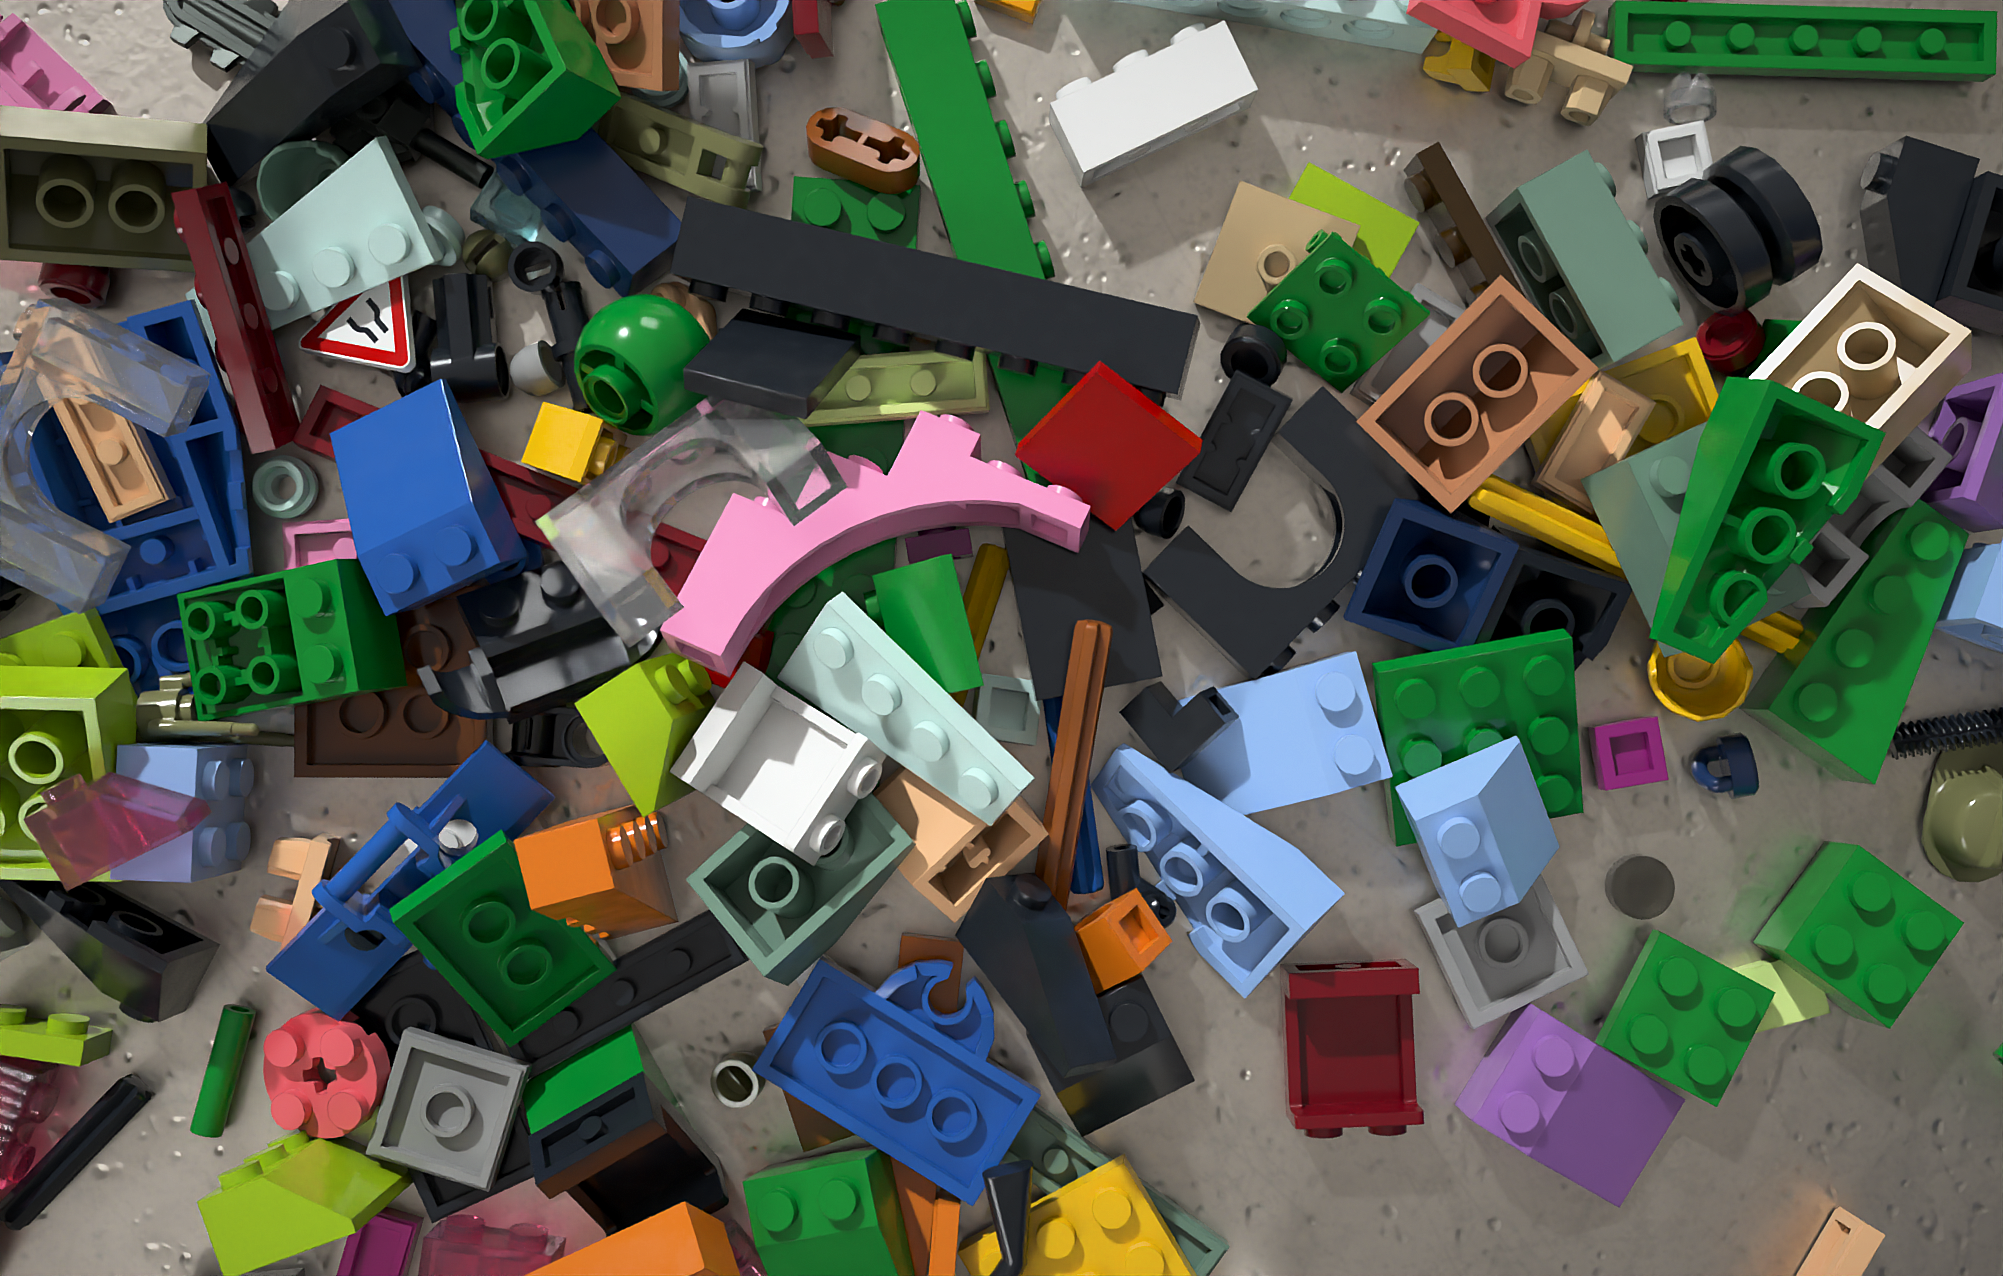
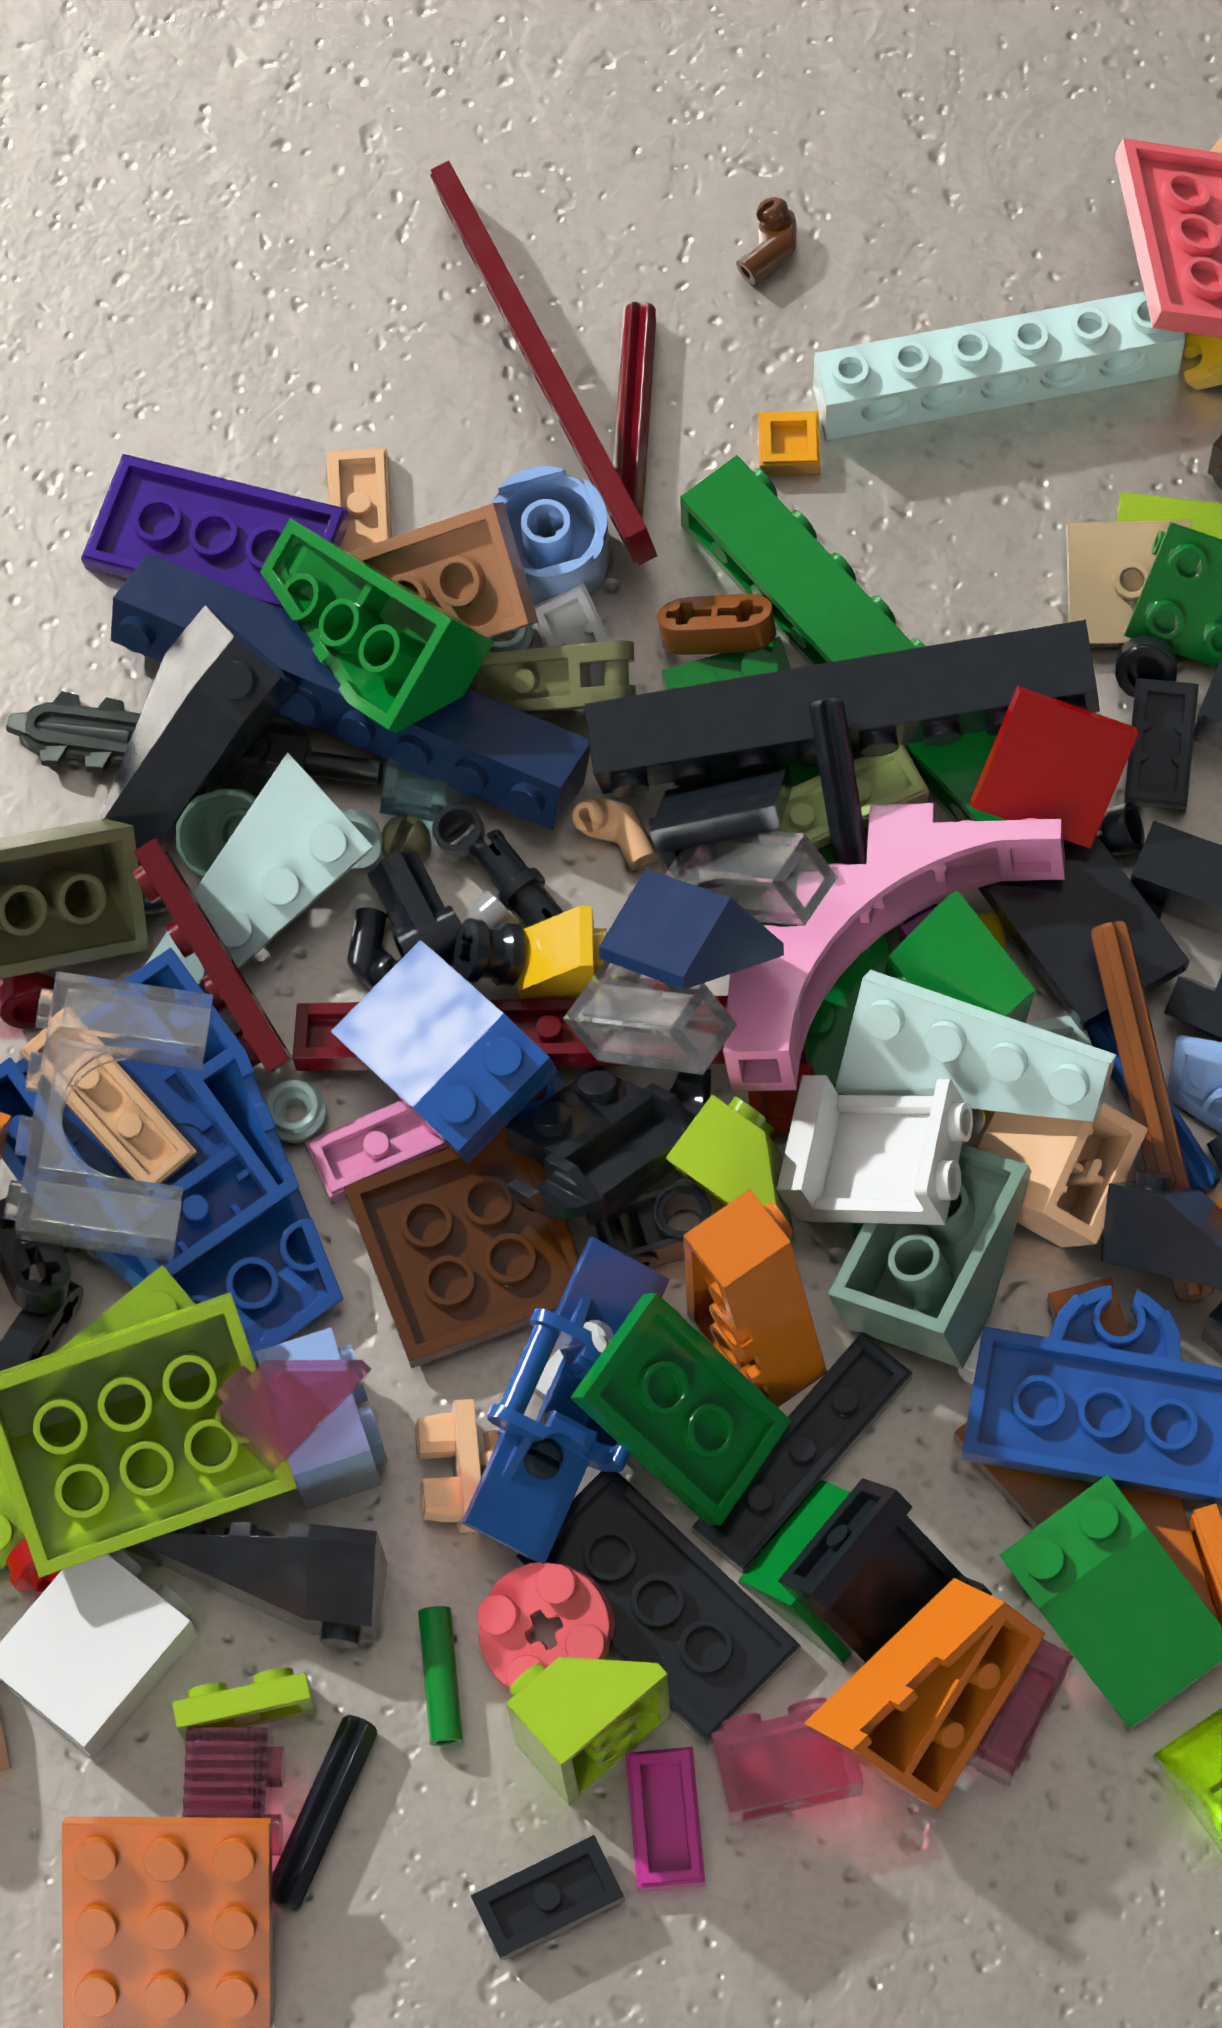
camera: 15 degrees left, 20 degrees down
olive plant [136,672,294,747] -> none
green slope [177,559,408,721] -> none
piece [298,274,416,373] -> none
light grey tile [366,1026,532,1192] -> none
green wheel [574,294,710,437] -> none
olive hinge [710,1051,766,1108] -> none
white brick [1049,20,1258,188] -> none
none -> black wheel [454,918,526,987]
none -> dark blue slope [599,869,784,990]
none -> black axle [809,696,867,865]

